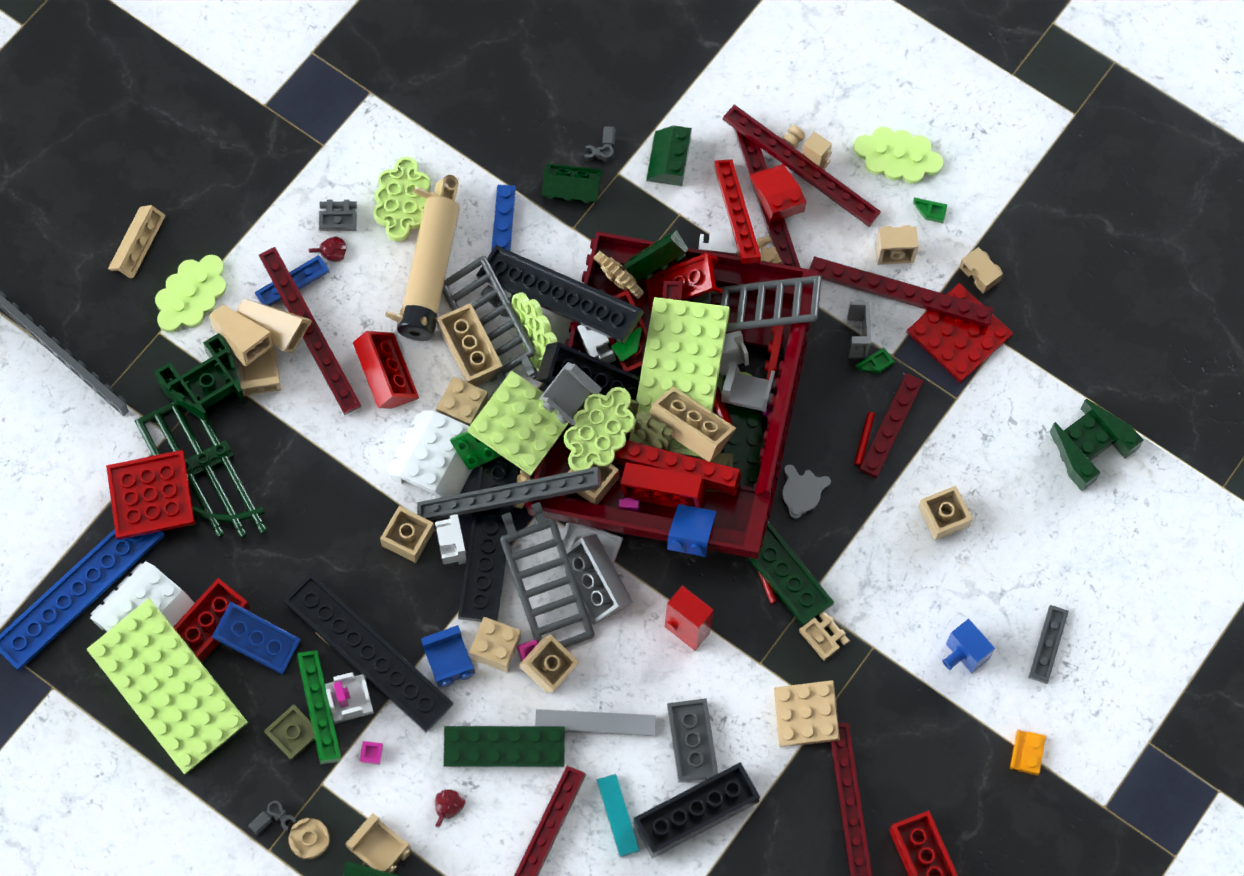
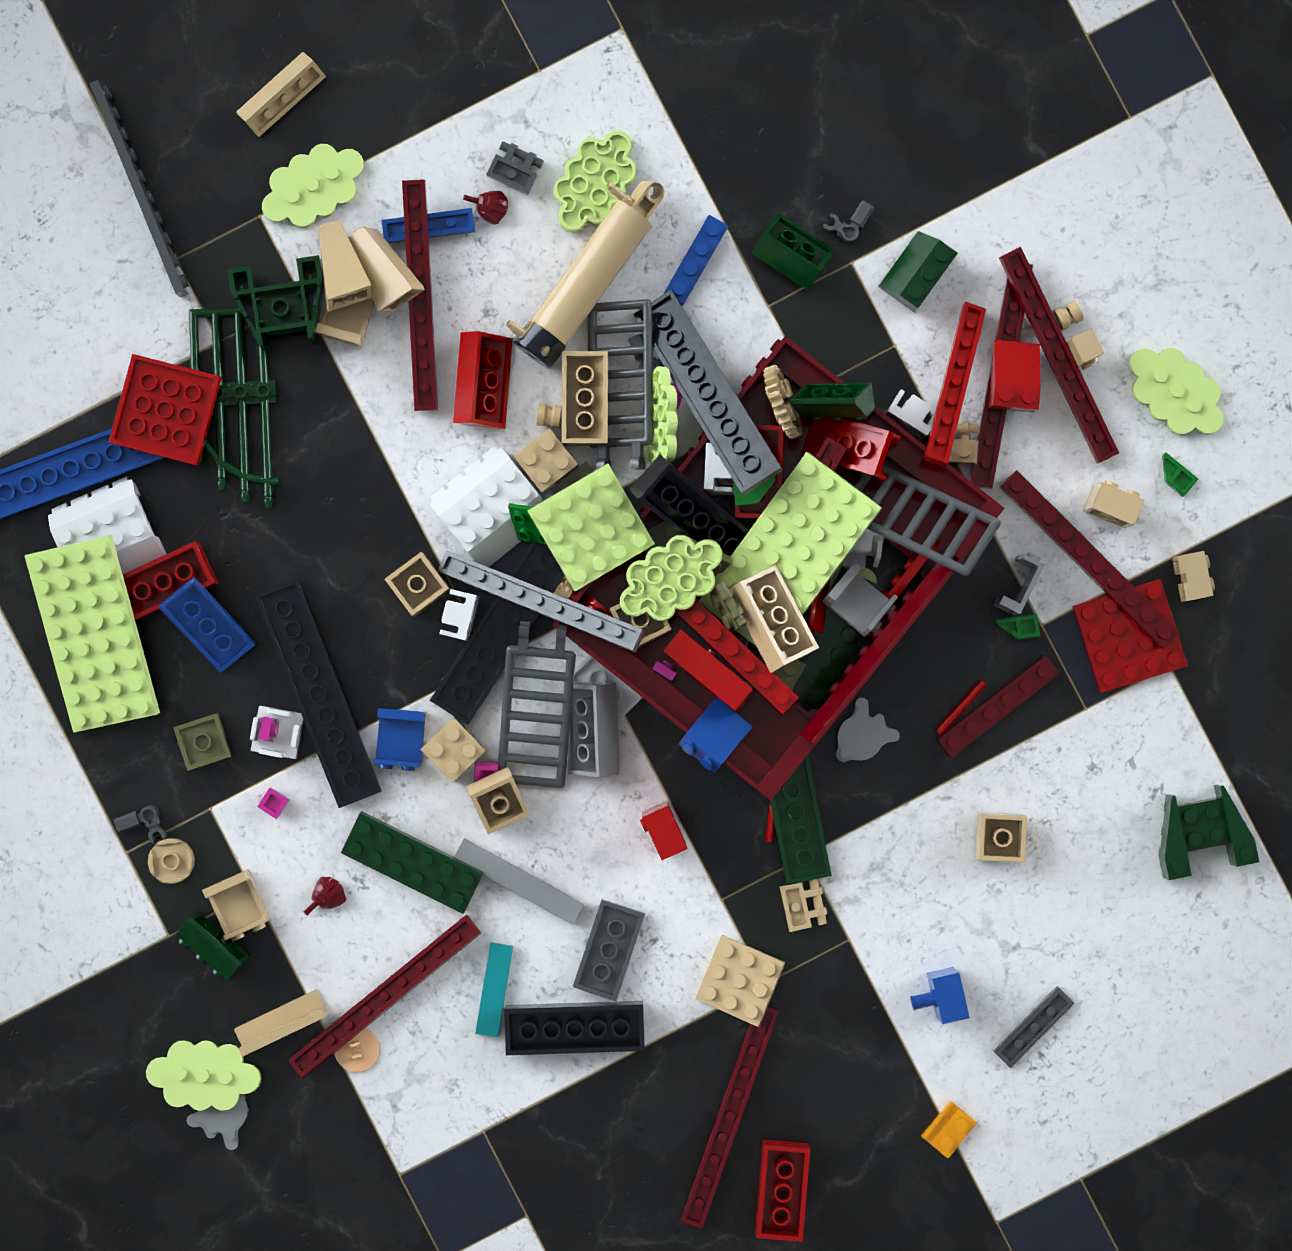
camera: 25 degrees right, 20 degrees up
green plate [297,650,341,764] -> none
light grey panel [539,362,602,425] -> none
none -> tan wheel [537,403,562,428]

